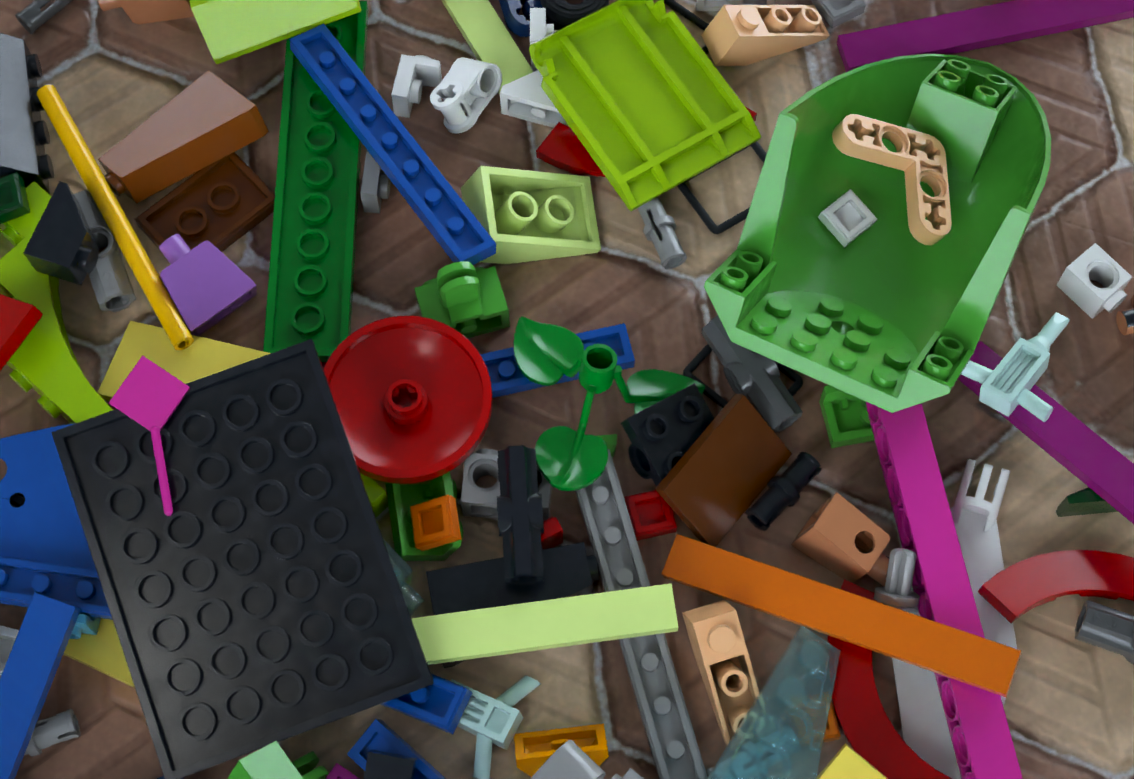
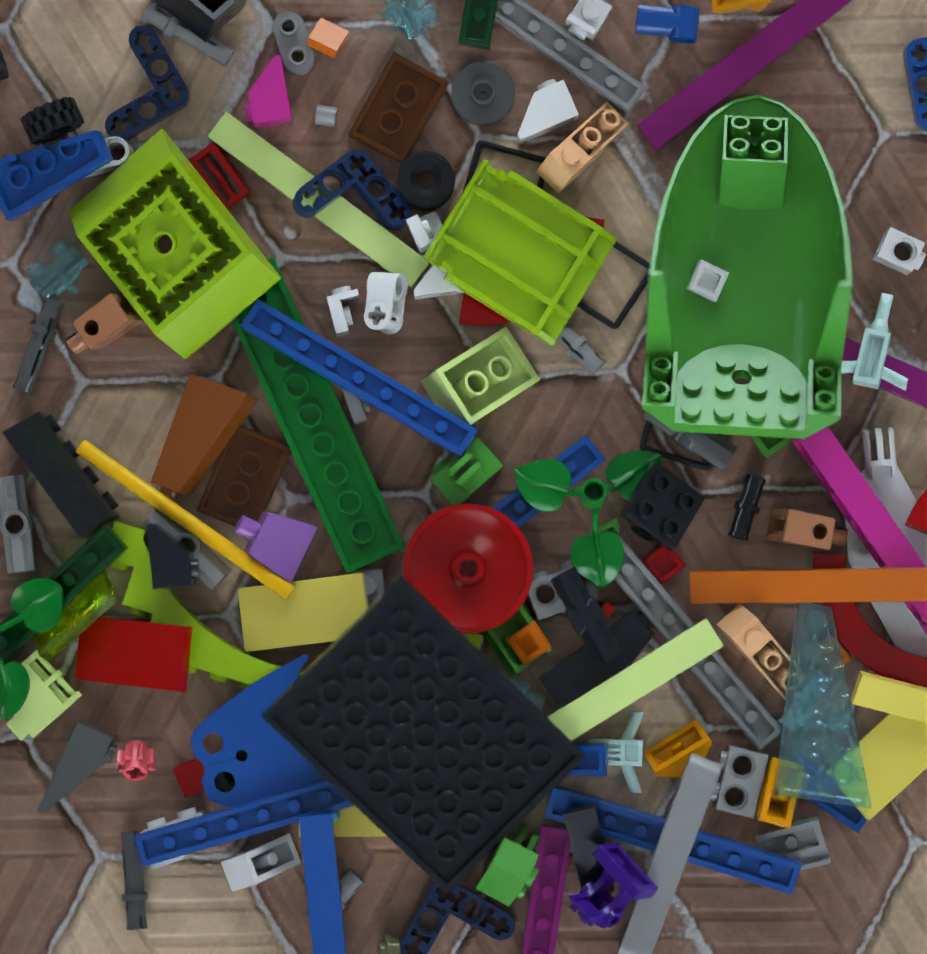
camera: 25 degrees left, 20 degrees up
dark pink piece [109,355,190,516] -> none
reddish brown tile [655,394,792,547] -> none
light nougat beam [832,114,952,246] -> none
light grey piece [874,548,920,610] -> none

